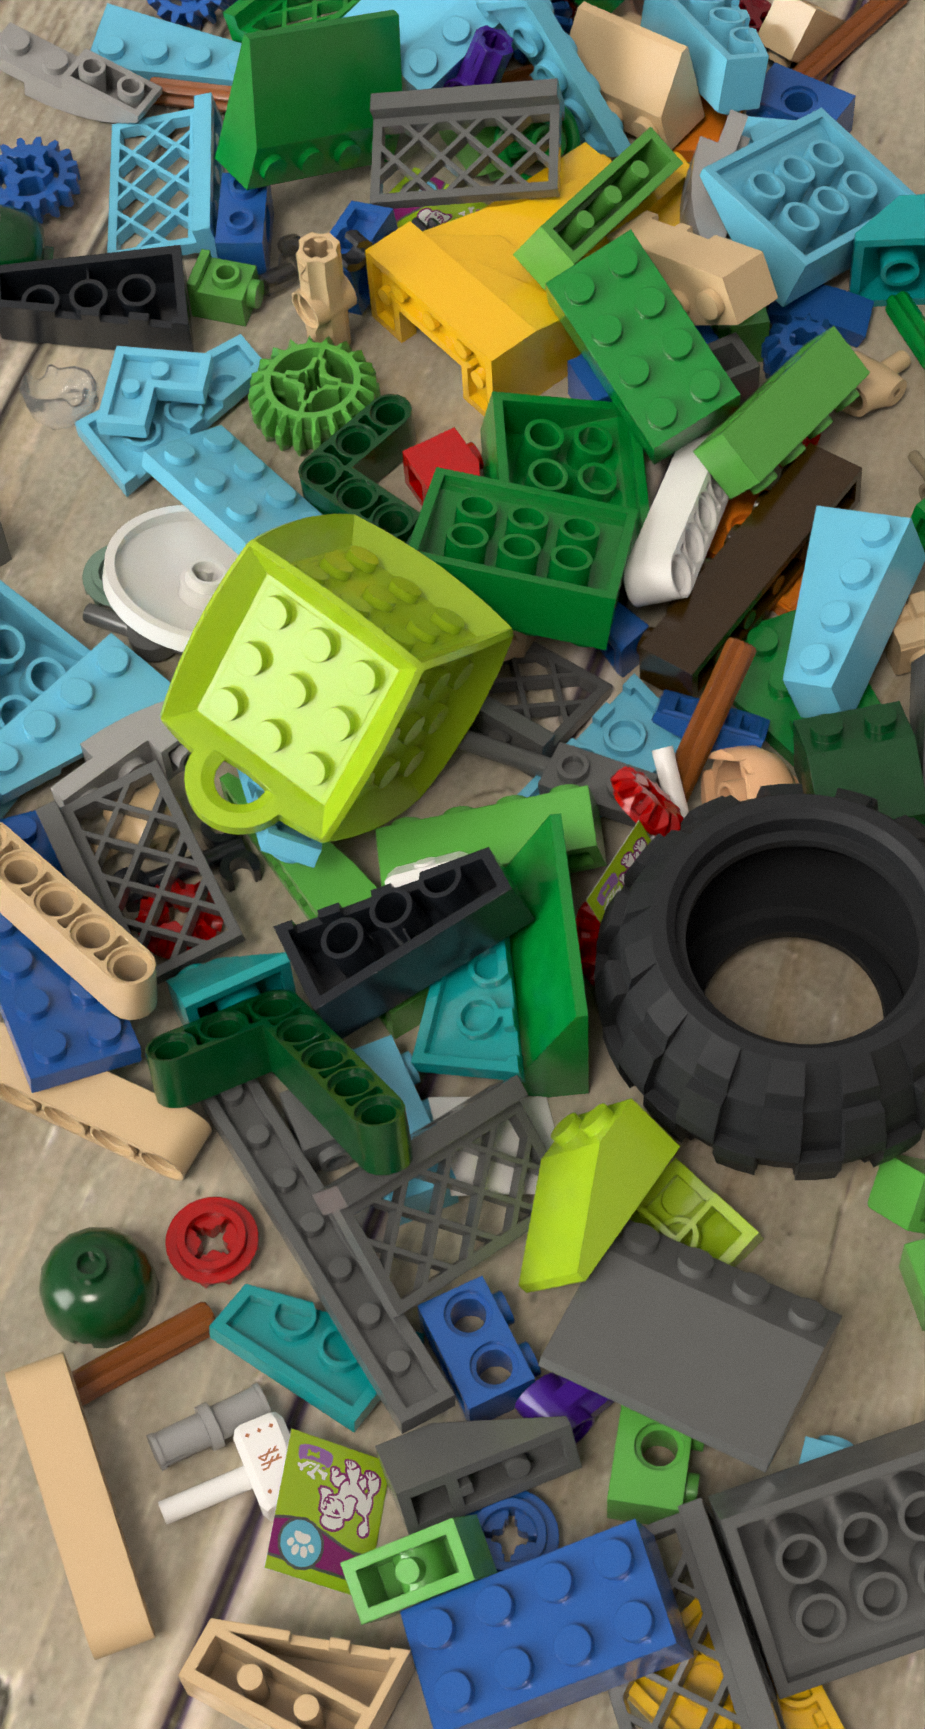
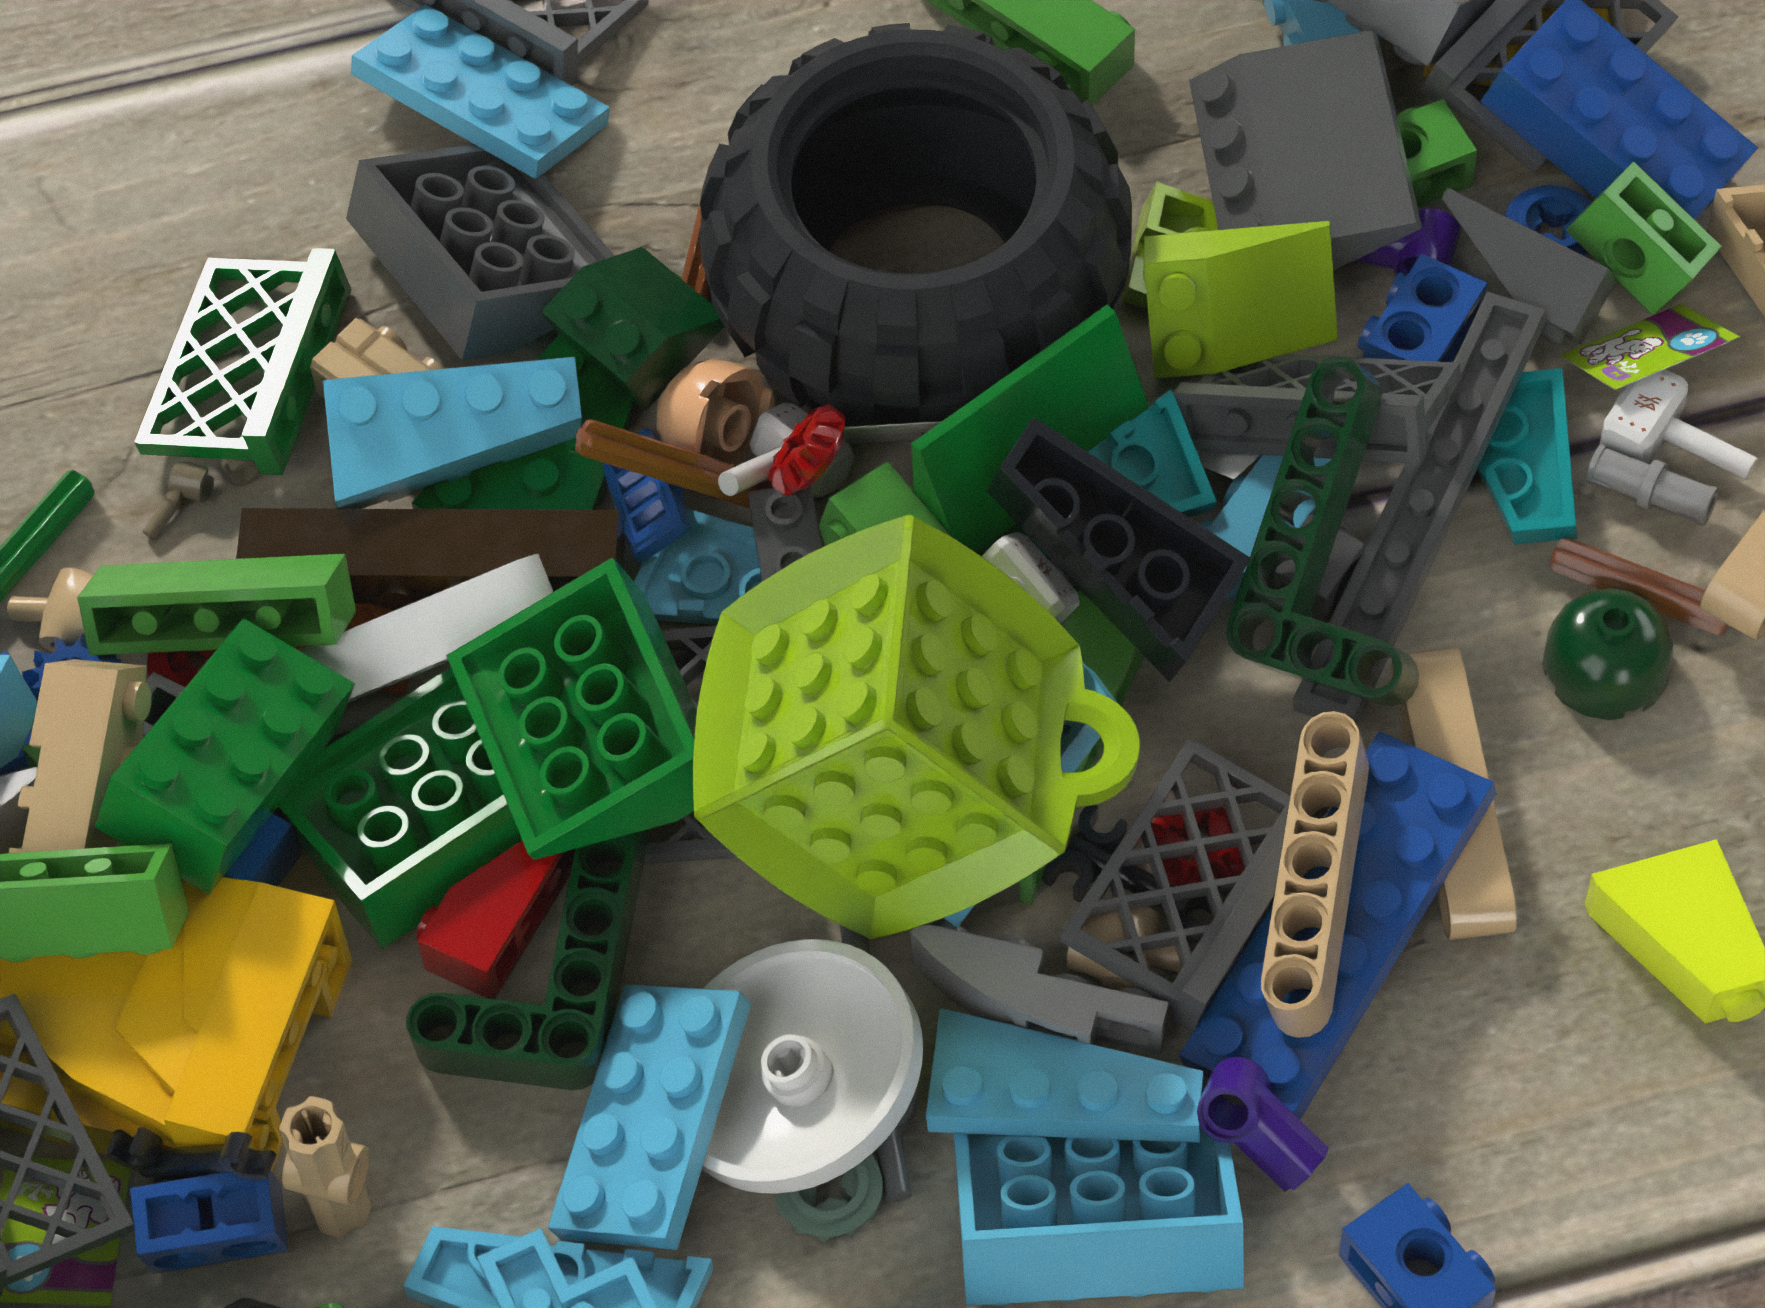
camera: 125 degrees left, 0 degrees up
red gear [165,1197,259,1289] -> none
teal slope [166,952,297,1025] -> none
bright green gear [248,335,380,457] -> none

